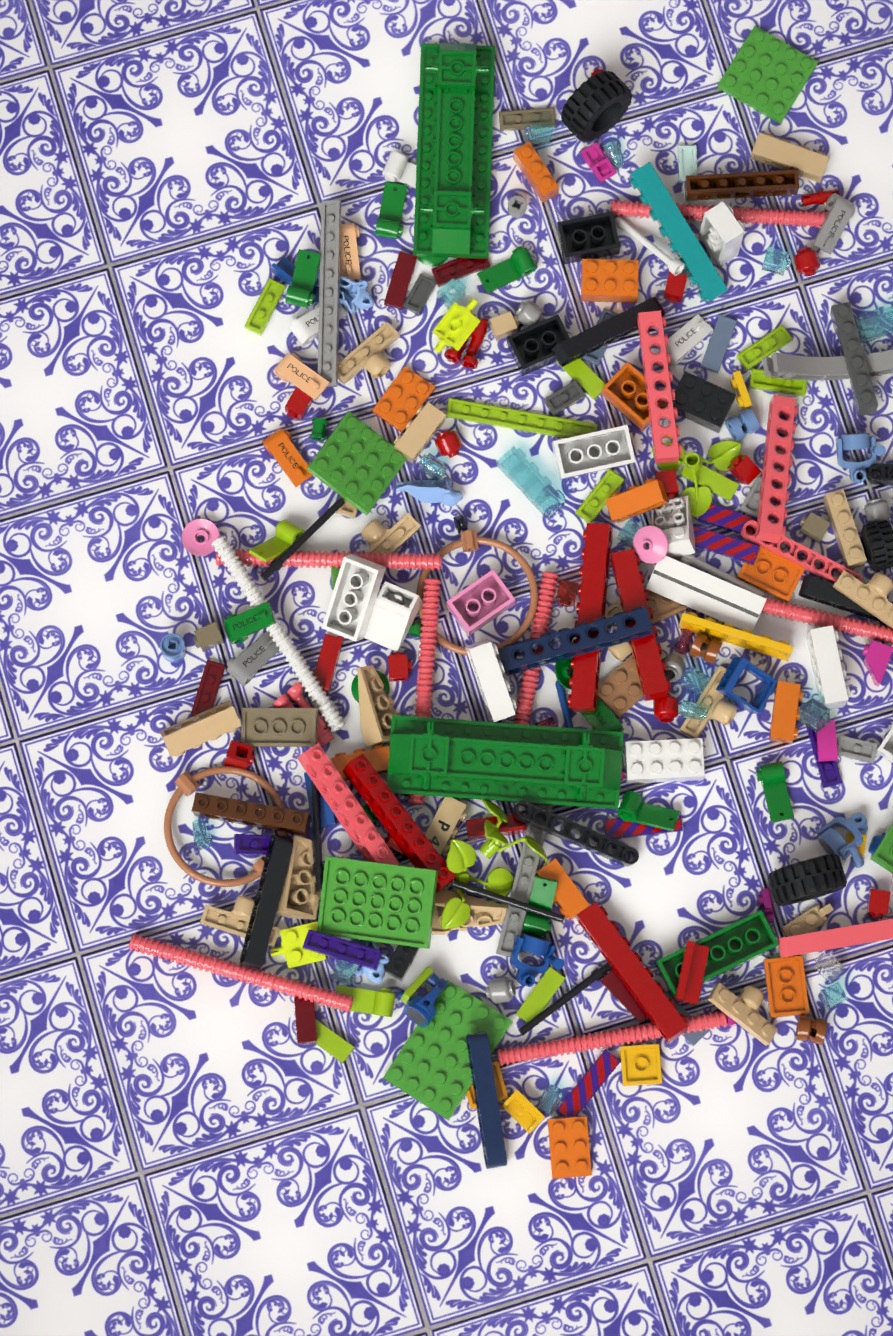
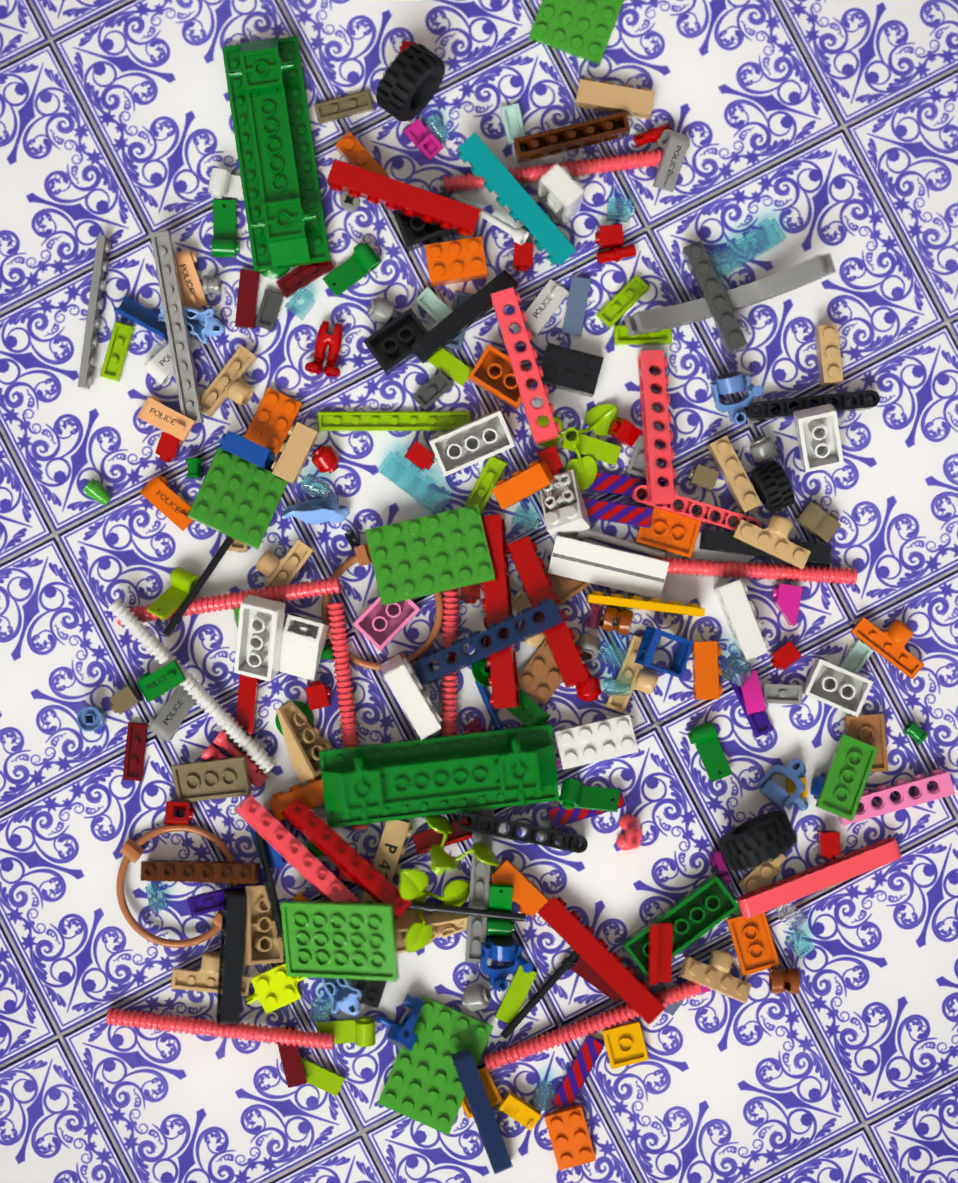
camera: 10 degrees left, 10 degrees up
tan brick [159,700,242,757] -> none
bright pink dish [182,519,220,556] -> none
green door [285,249,321,308] -> none
dark purple tile [303,929,383,971] -> none
lime tile [401,967,434,1004] -> none
neon yellow plate [432,298,480,354] -> none
tan brick [489,311,519,341] -> none
clear light blue brick [524,123,553,147] -> none
bright pink dish [633,525,669,564] -> none
medium blue wheel [725,408,760,442] -> none
yellow plate [730,370,752,410] -> none
red head [794,248,820,277] -> none
none -> light grey plate [78,235,111,390]
none -> bright green cone [83,479,112,506]
none -> light grey wheel [203,275,221,295]
none -> blue window [219,430,274,470]
none -> red brick [327,159,481,236]
none -> bright green plate [365,504,496,606]
none -> red brick [404,441,435,471]
none -> light aqua tile [415,286,453,323]
none -> red brick [595,224,624,249]
none -> red pin [596,244,636,265]
none -> coral piece [616,814,642,851]
none -> red brick [769,641,802,670]

